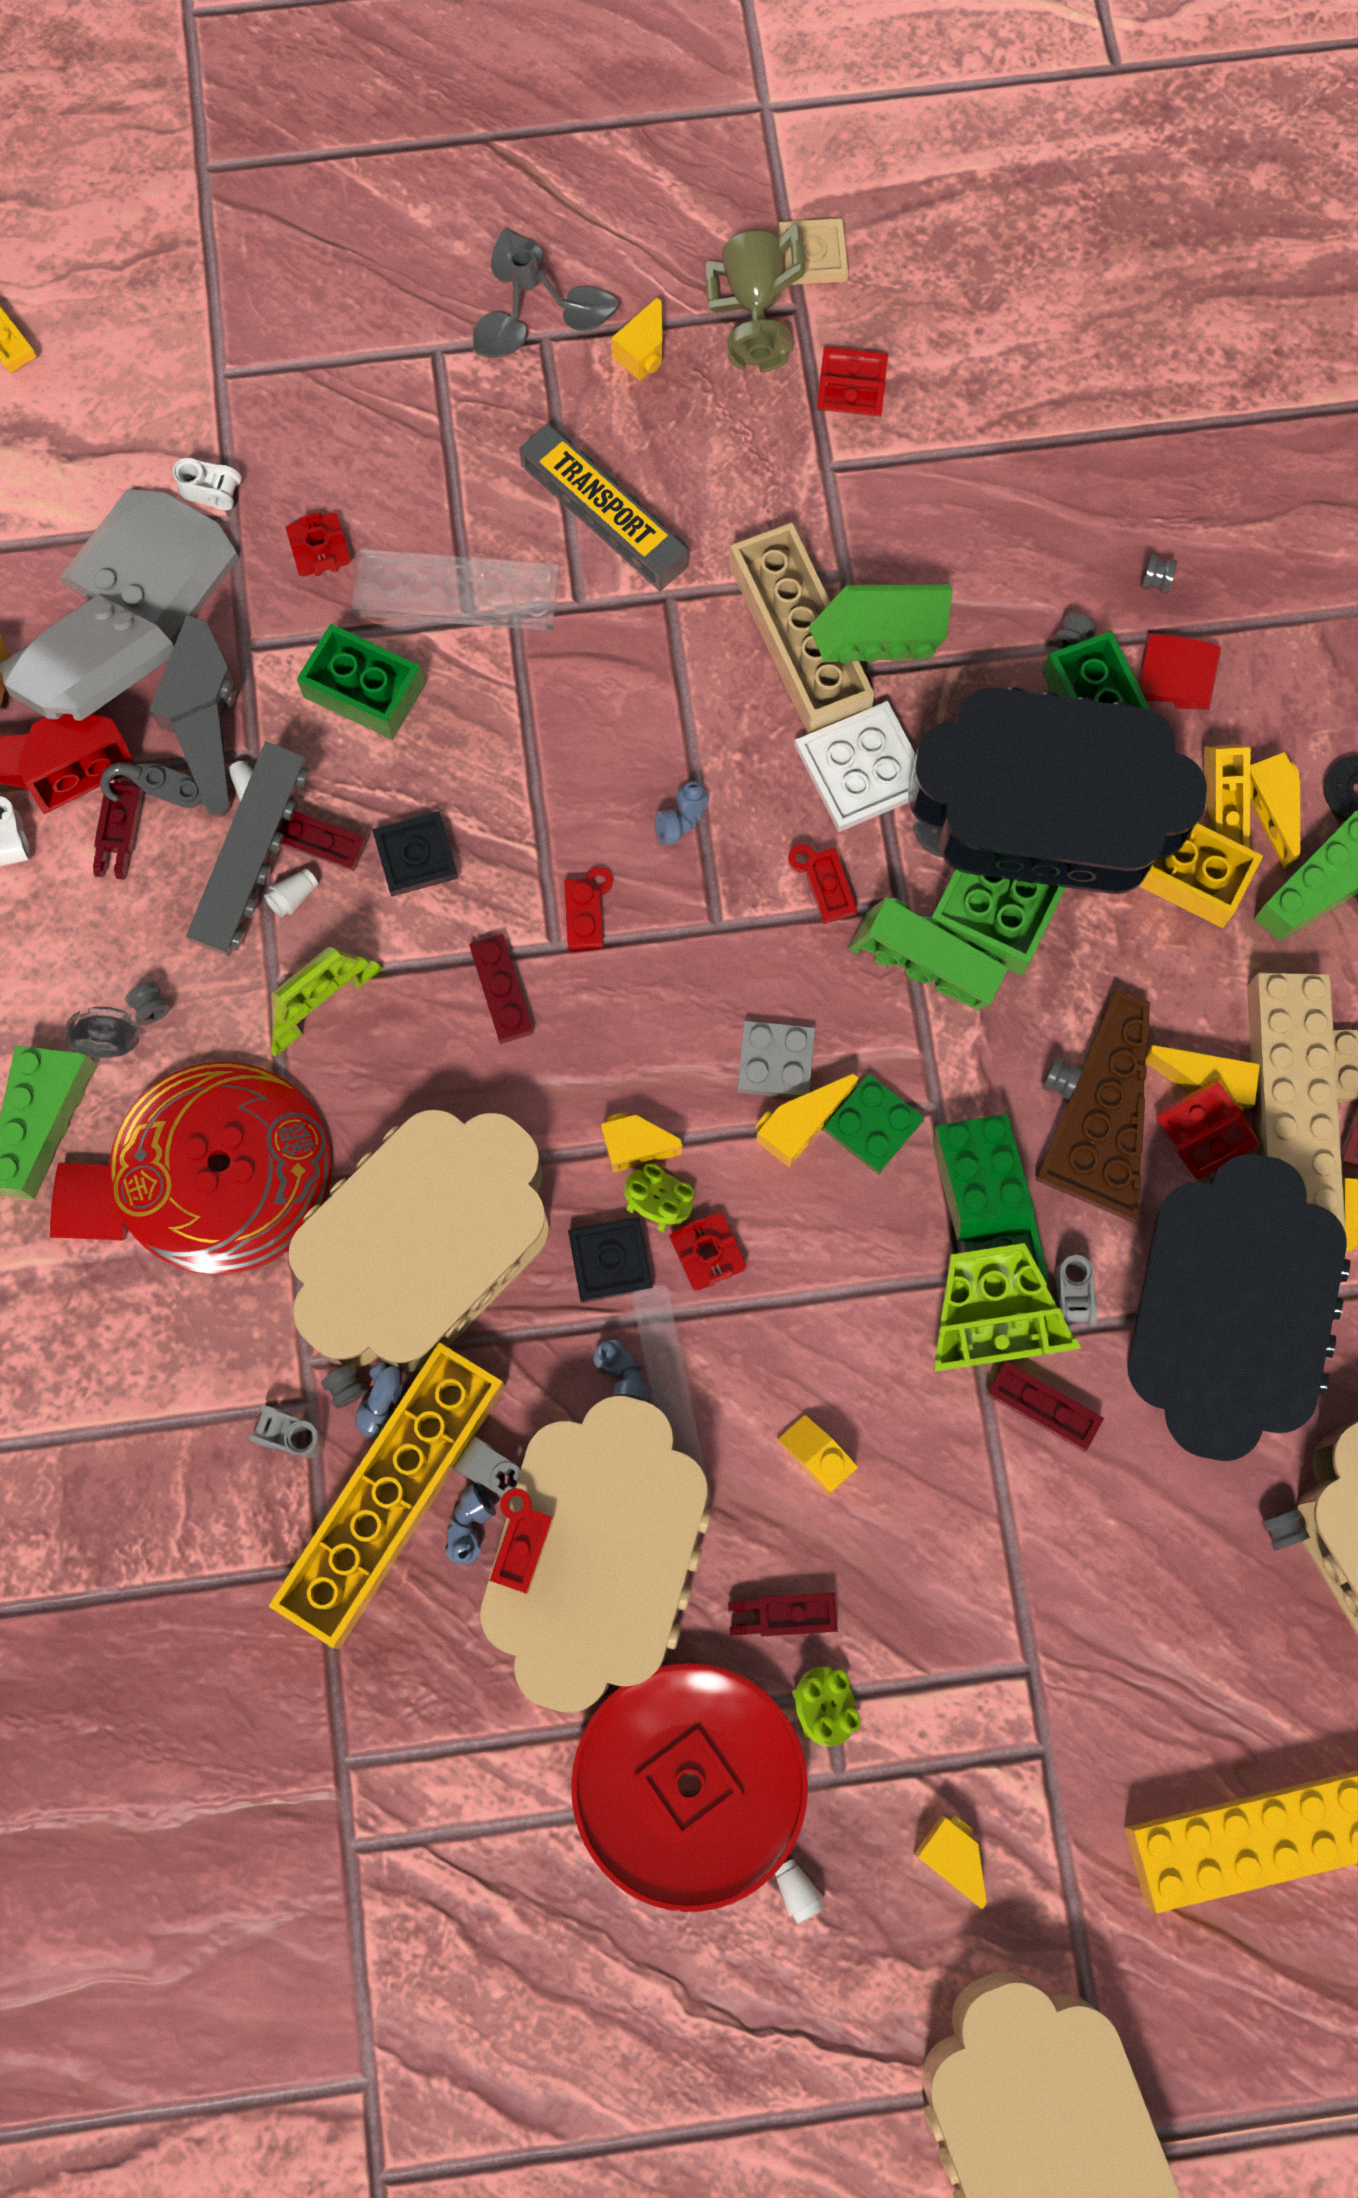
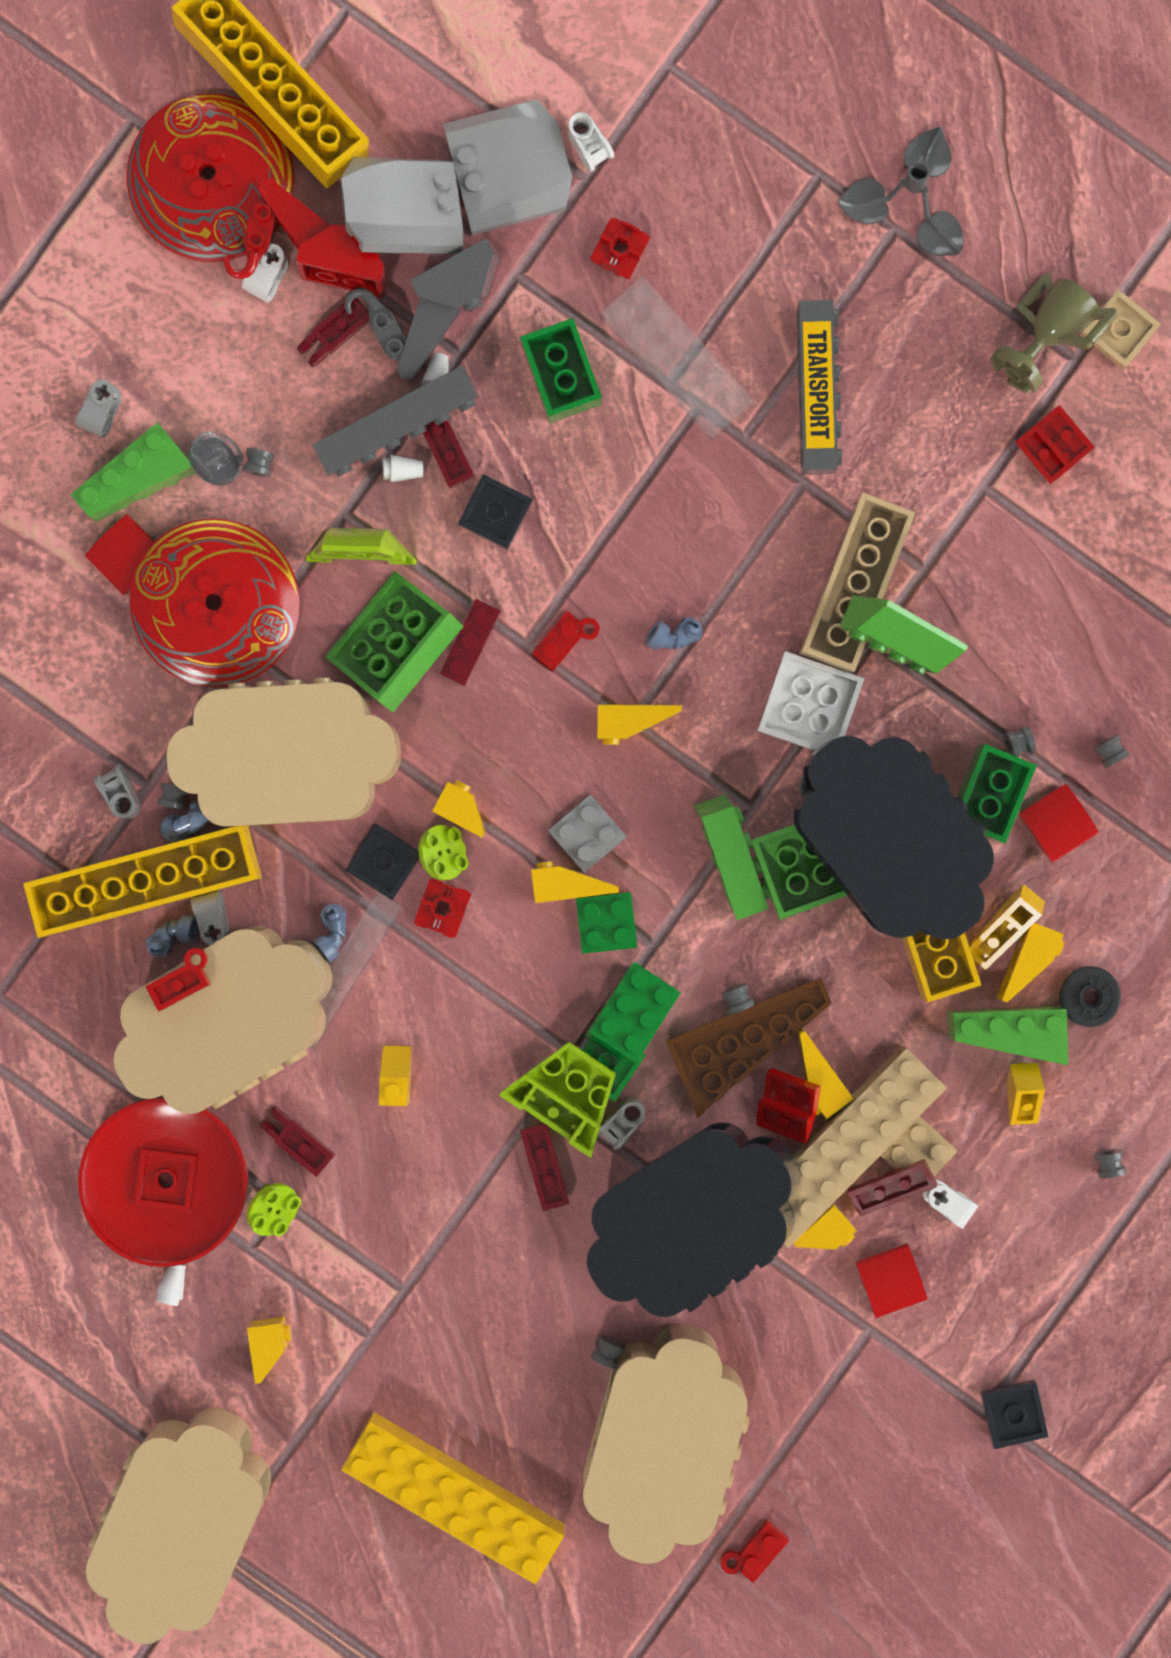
camera: 40 degrees right, 15 degrees up
yellow slope [611,298,662,381] -> none
red hinge [788,844,857,925] -> none
none -> bright green slope [325,571,463,712]
none -> yellow slope [597,705,682,745]

